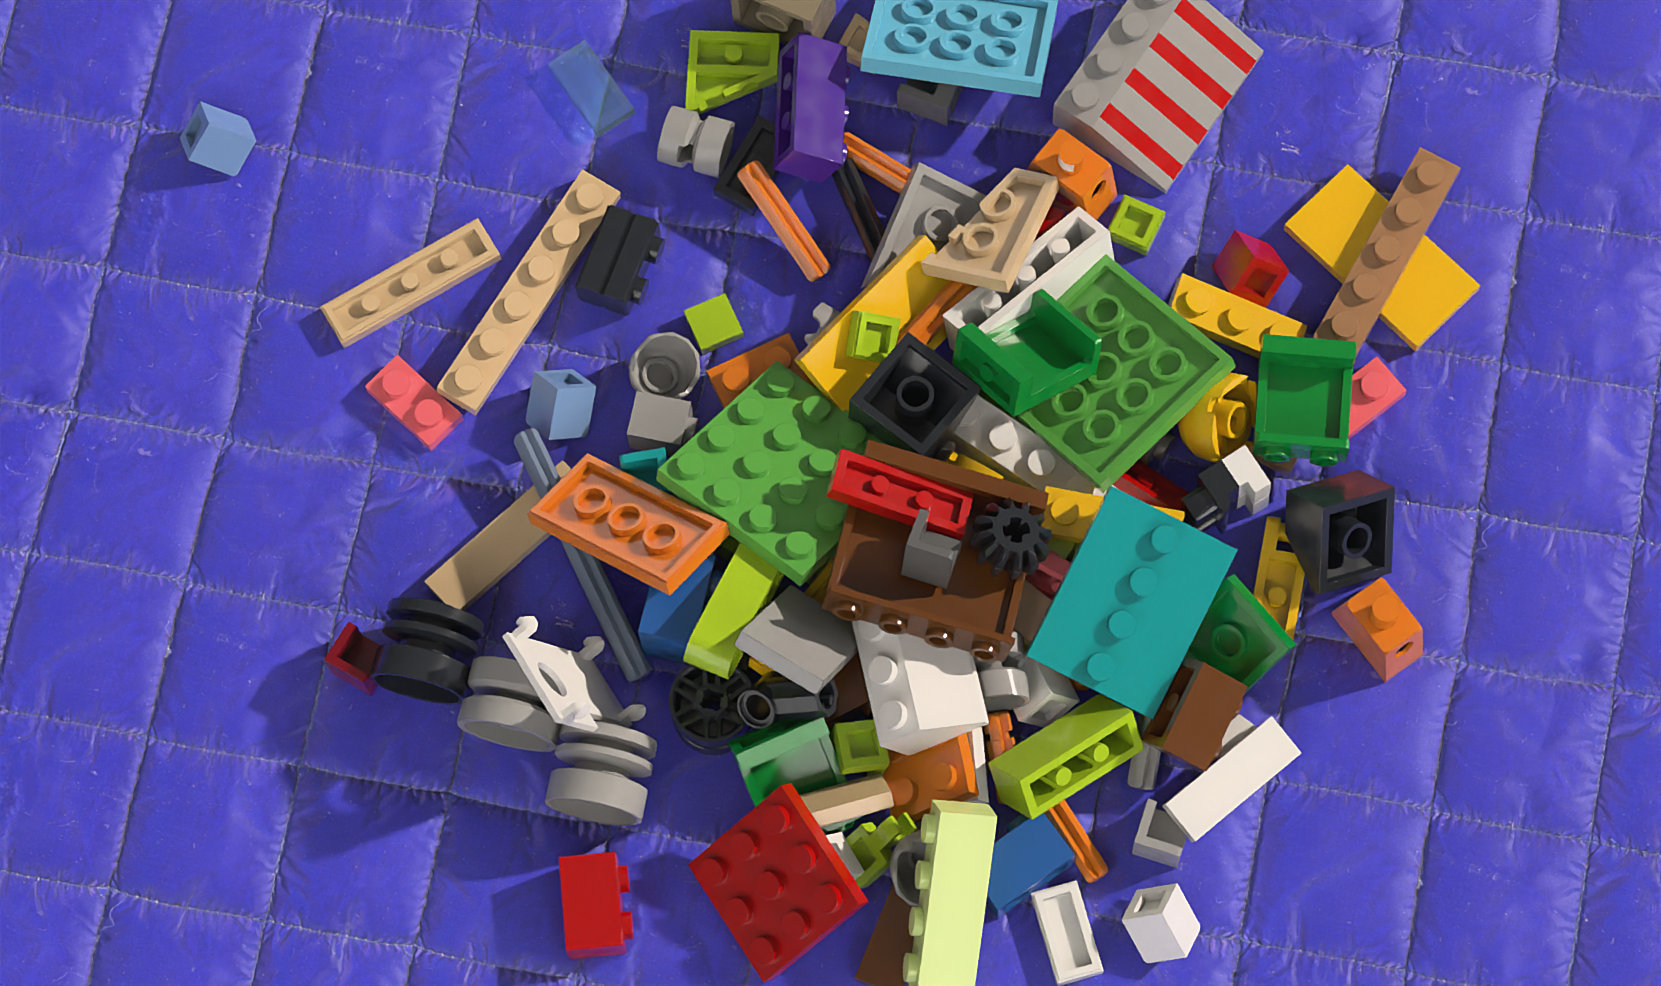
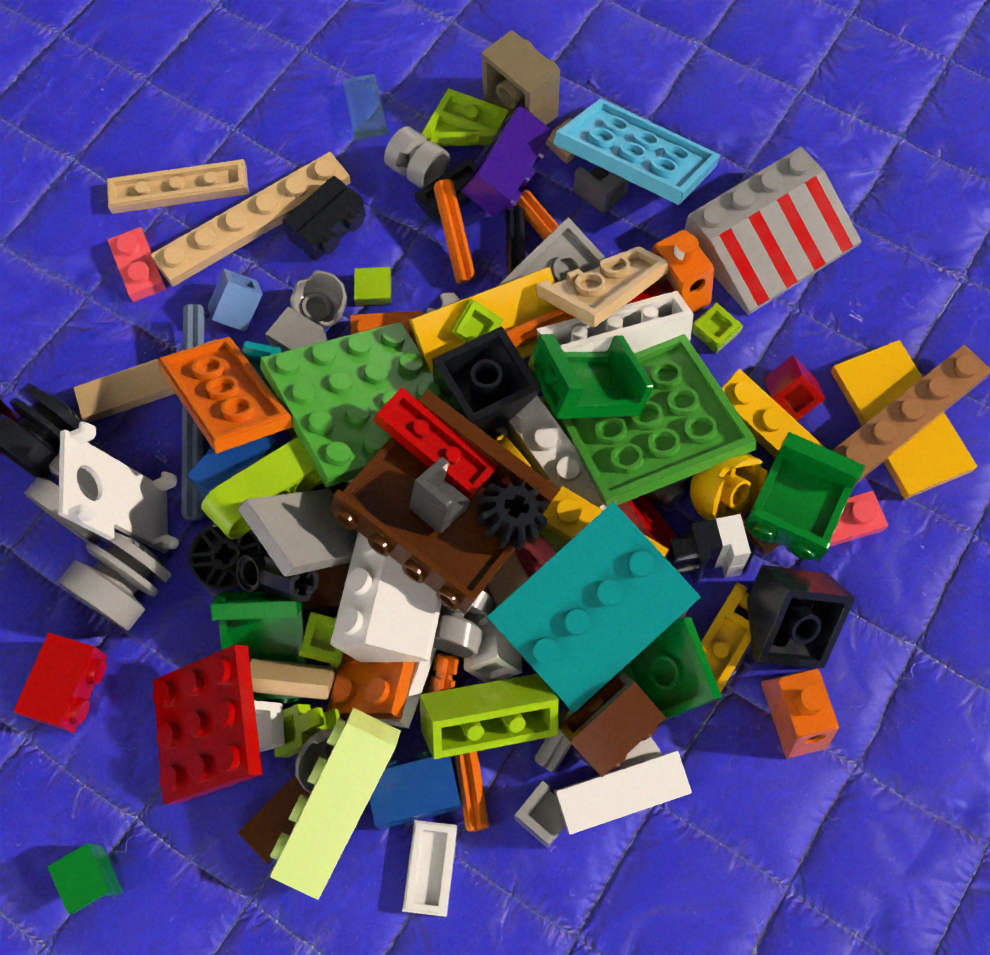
camera: 20 degrees right, 5 degrees down
medium blue panel [180,101,256,176] -> none
white panel [1122,883,1200,963] -> none

